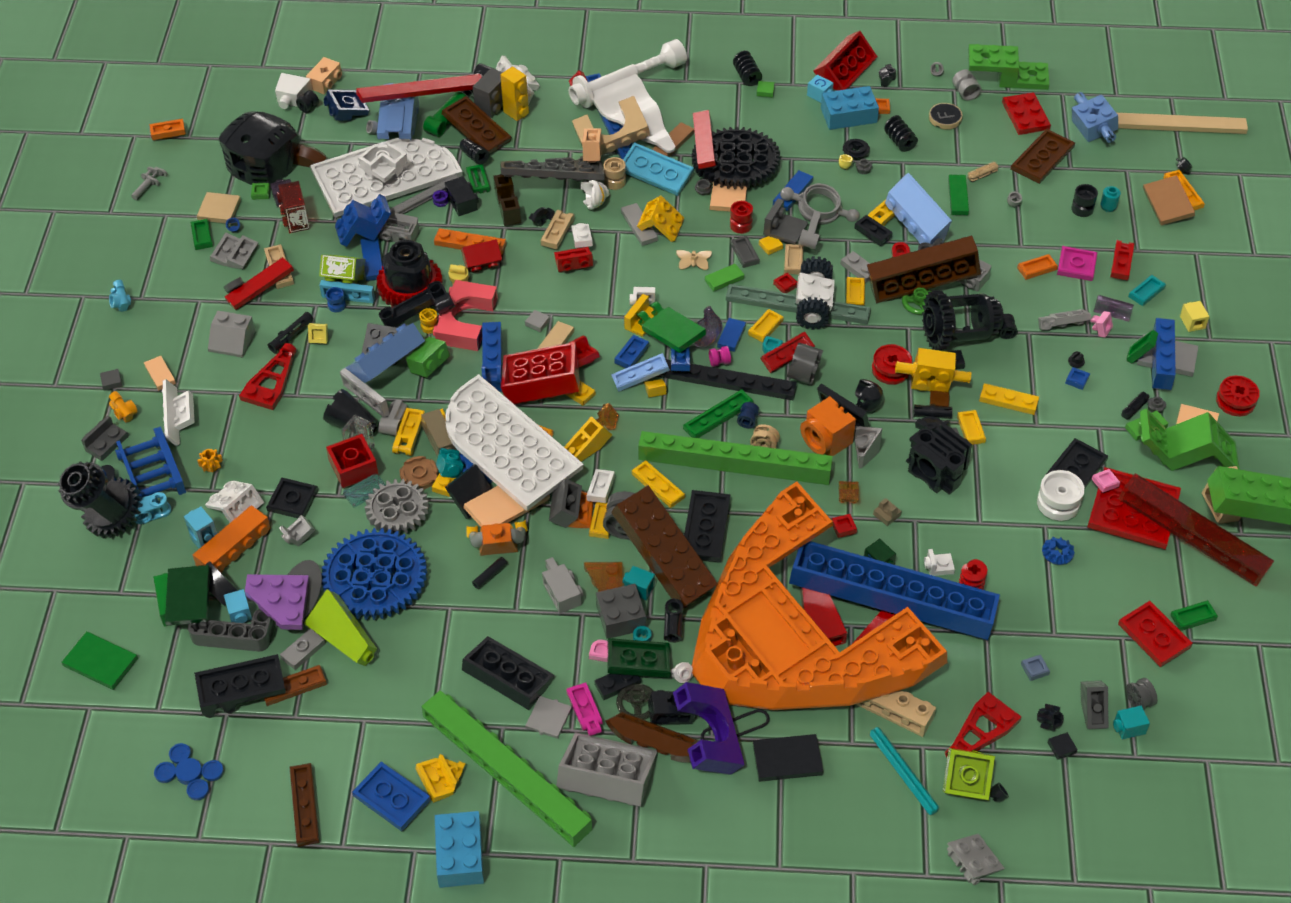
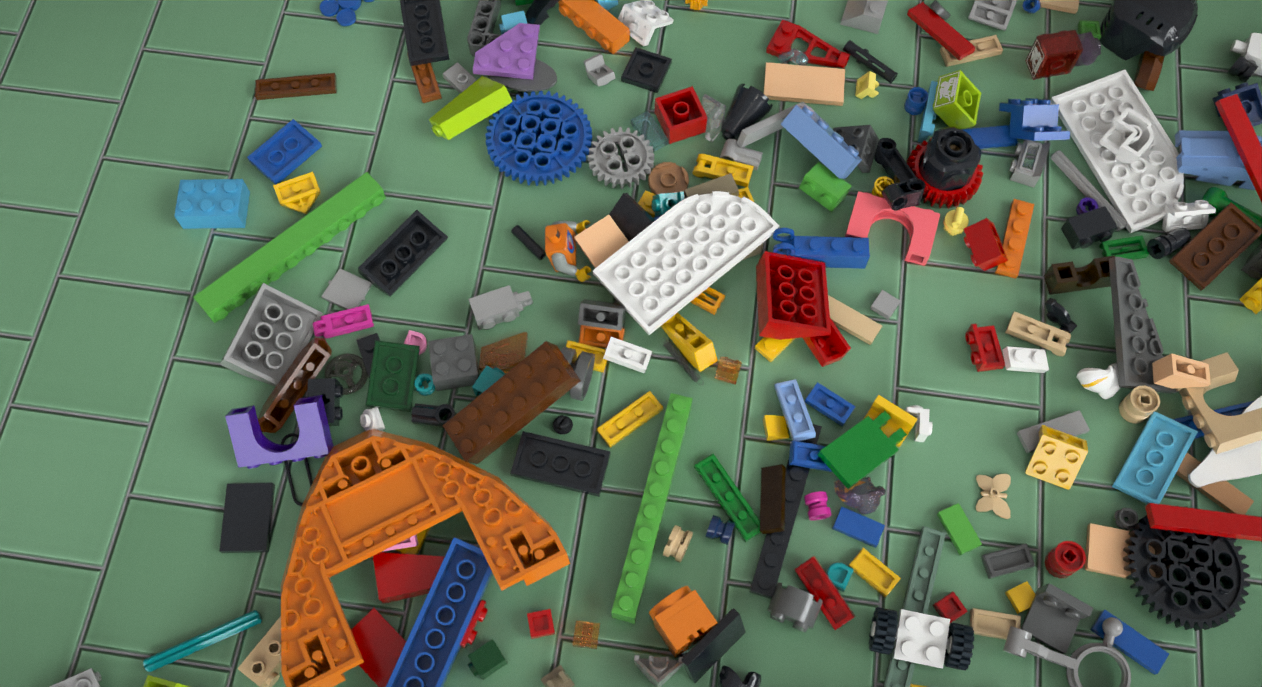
camera: 95 degrees right, 15 degrees up
none -> dark grey piece [662,337,704,385]
none -> dark brown tile [760,464,786,534]
none -> light nougat tile [763,62,845,106]
none -> clear light blue arm [778,49,809,66]
none -> white bracket [1162,200,1216,232]

